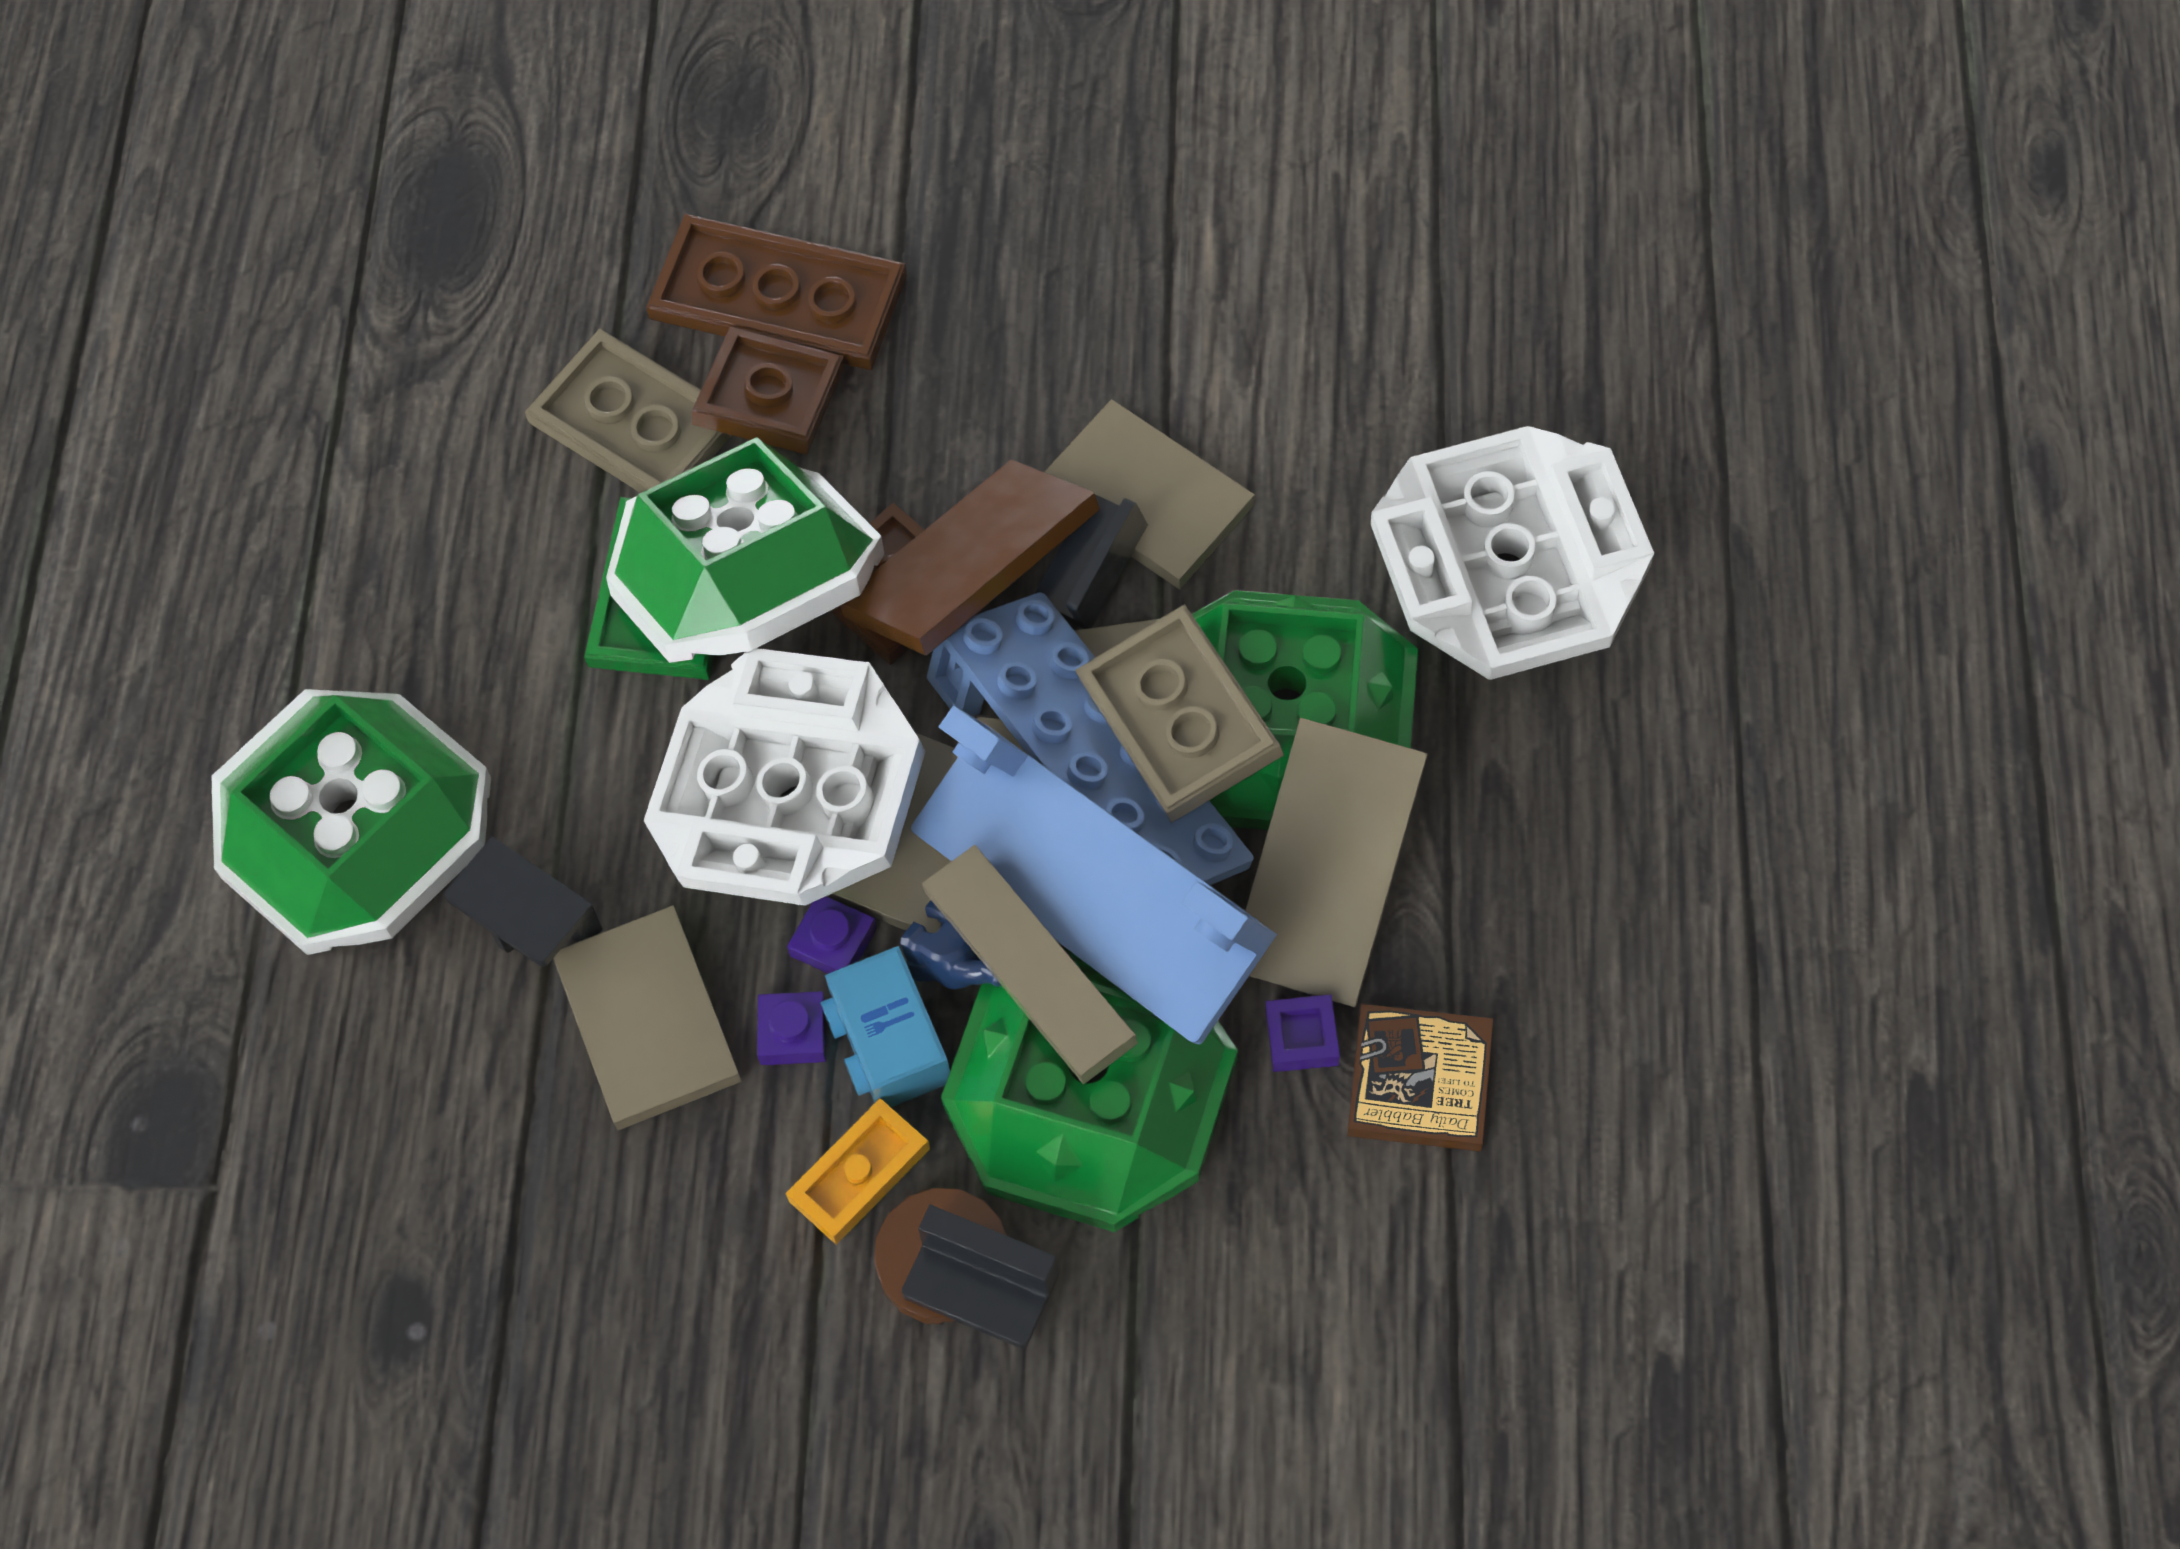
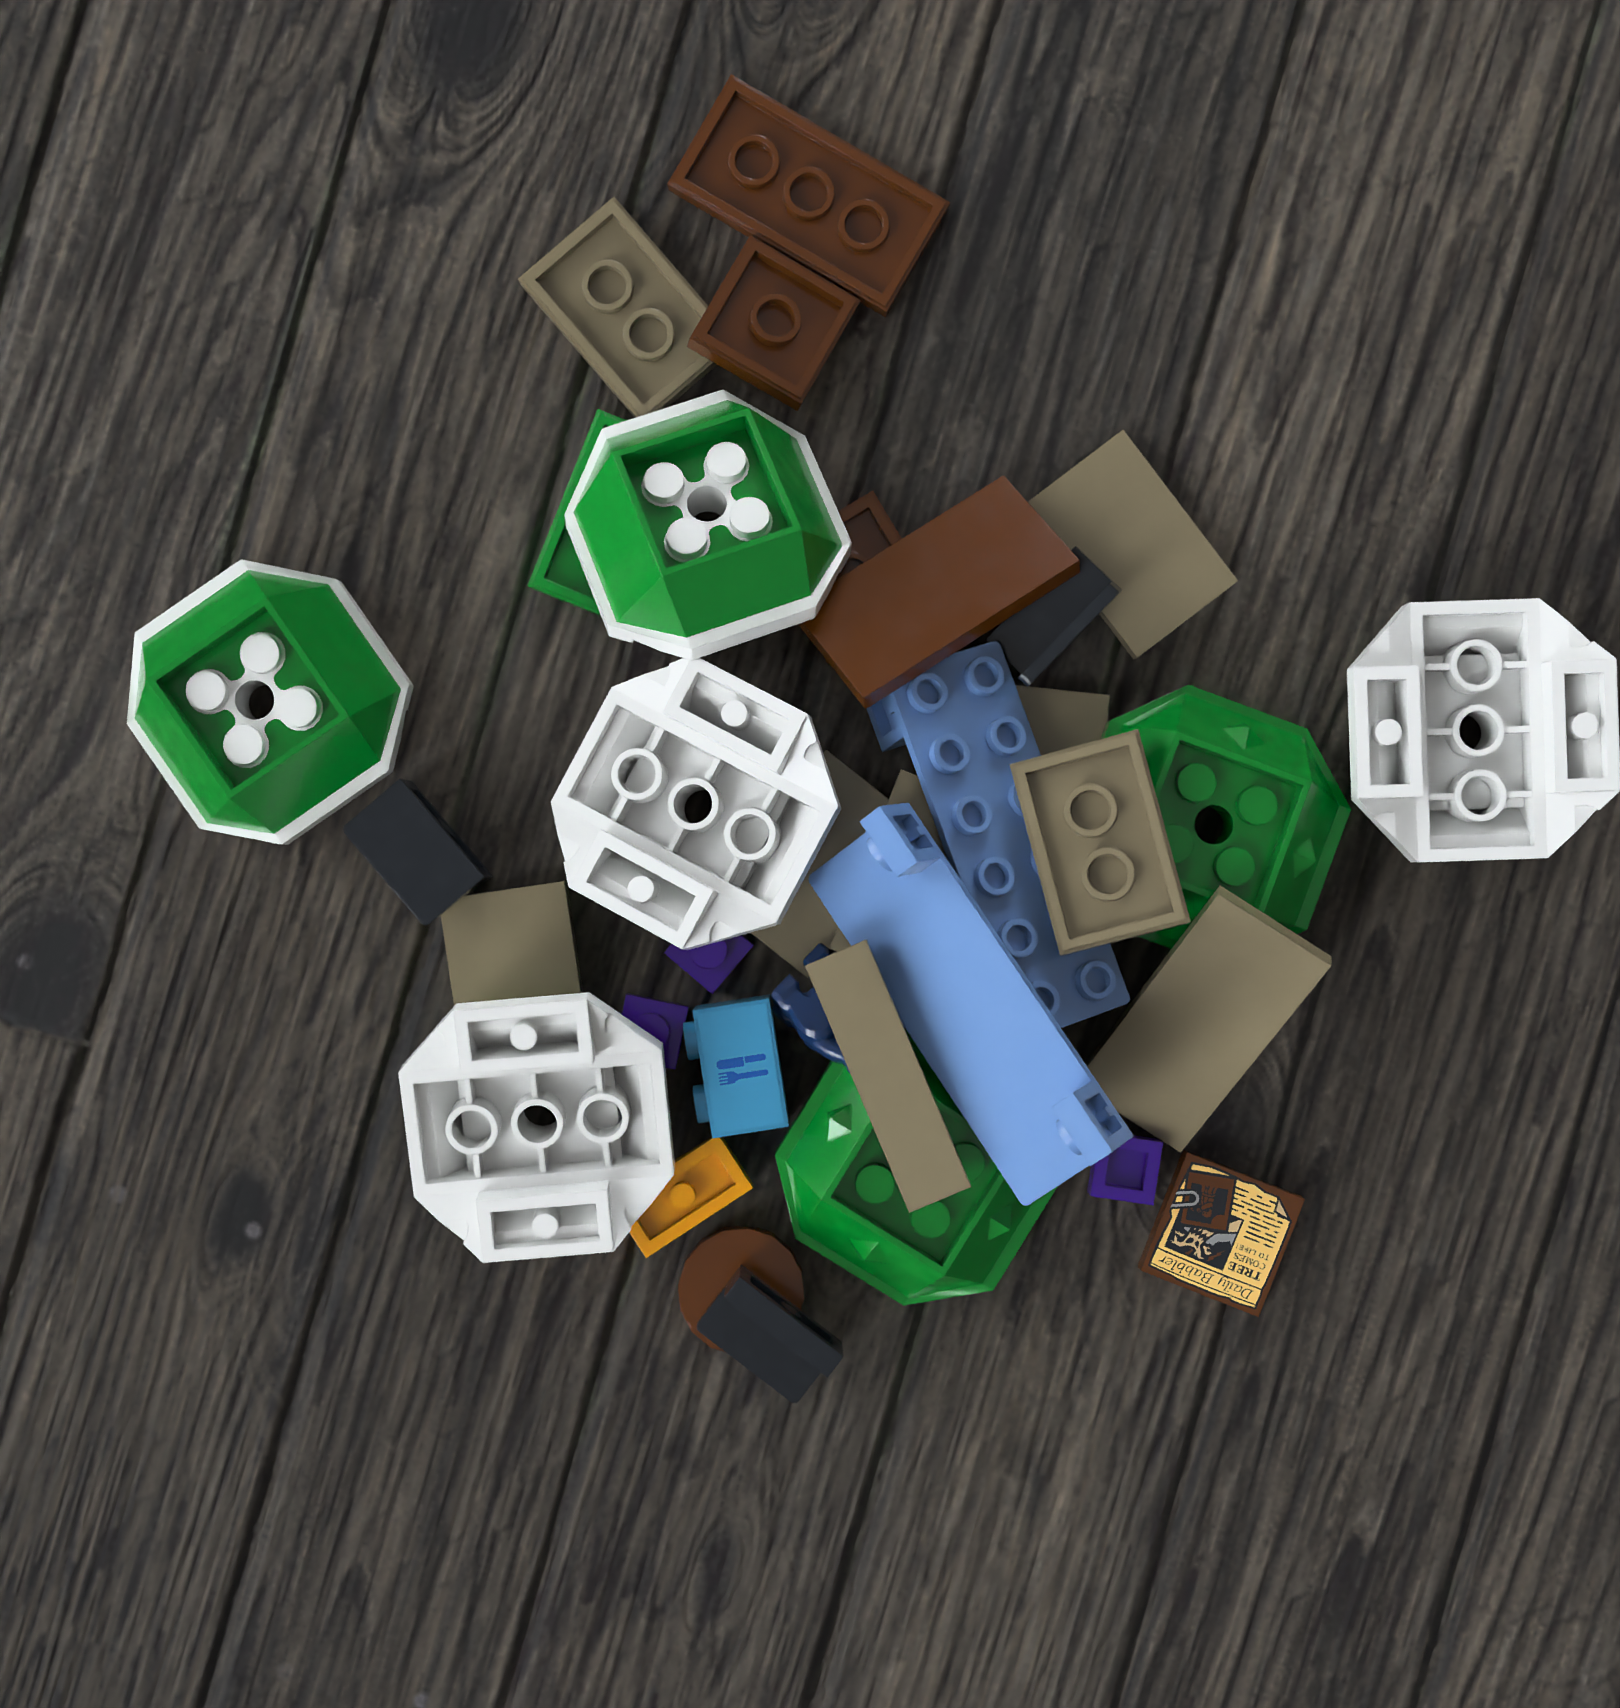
camera: 10 degrees right, 25 degrees up
none -> white piece [398,992,675,1263]

